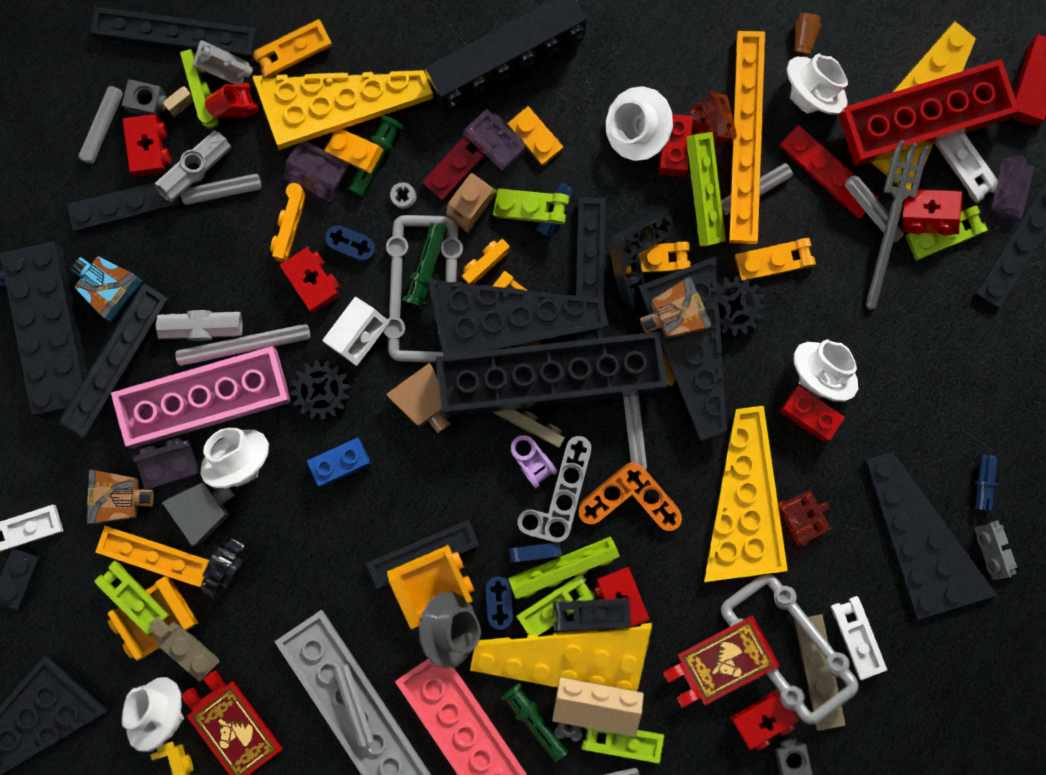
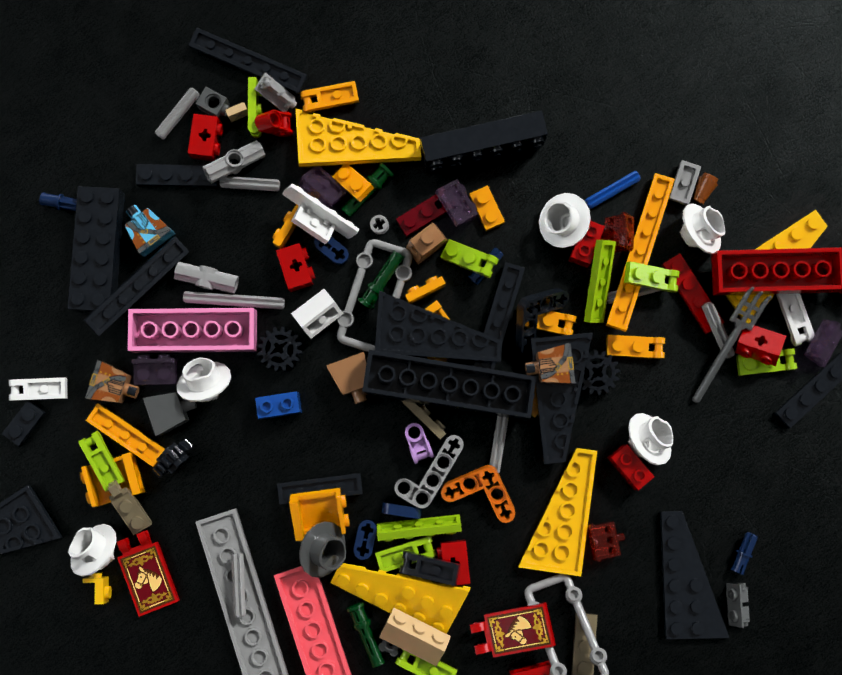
camera: 15 degrees right, 0 degrees up
white plate [831,596,887,680] -> none
none -> white bracket [282,184,359,244]
none -> blue axle [585,171,641,209]
none -> lime plate [624,261,680,292]
none -> light grey plate [668,160,701,206]

